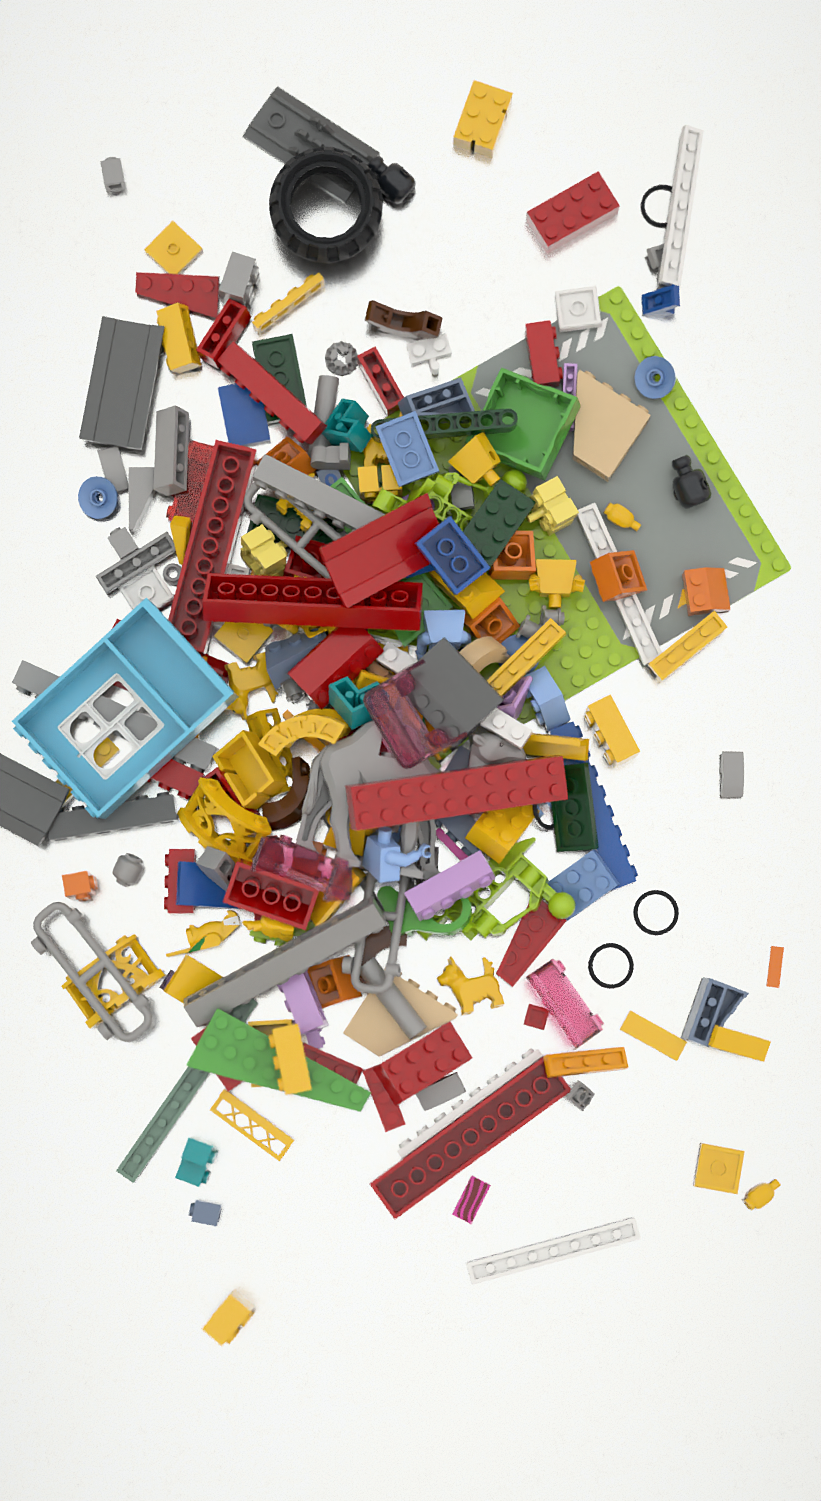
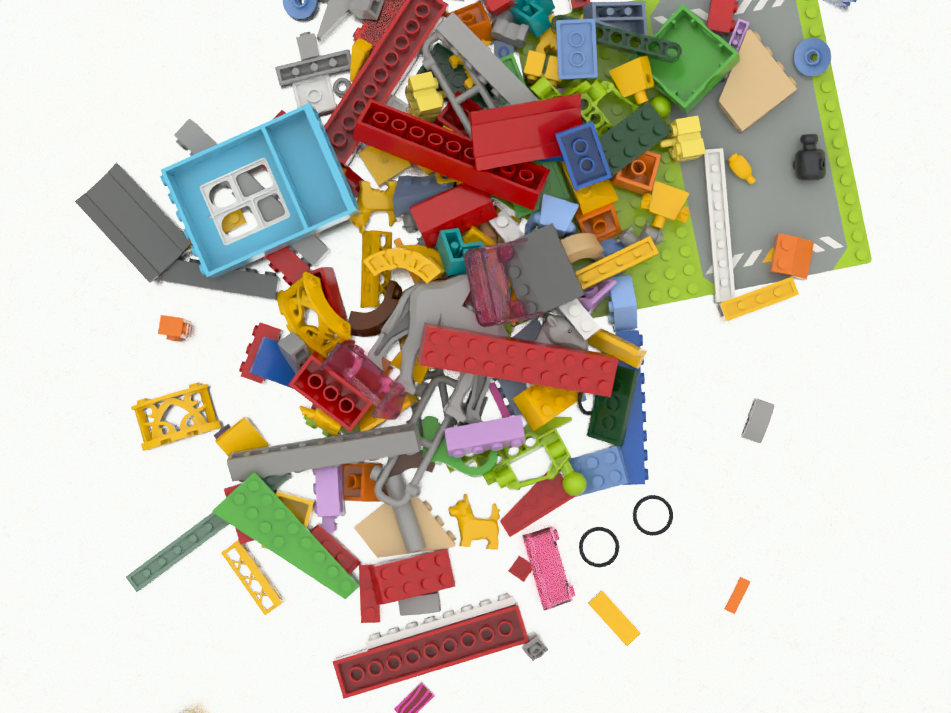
camera: 25 degrees right, 5 degrees up
light grey bar [30,902,152,1042] -> none
light grey head [112,853,144,886] -> none
yellow animal [166,910,241,957] -> none
teal brick [175,1136,218,1187] -> none
sand blue brick [188,1199,223,1227] -> none
yellow piece [212,730,287,810] -> none
yellow piece [268,1024,312,1095] -> none
light blue torso [362,826,431,883] -> none
light grey slope [449,466,475,510] -> none
light orange tile [543,1047,629,1078] -> none
yellow piece [584,694,640,768] -> none
orange slope [590,550,647,602] -> none
sand blue wedge [682,977,749,1047] -> none
yellow tile [708,1025,771,1062] -> none

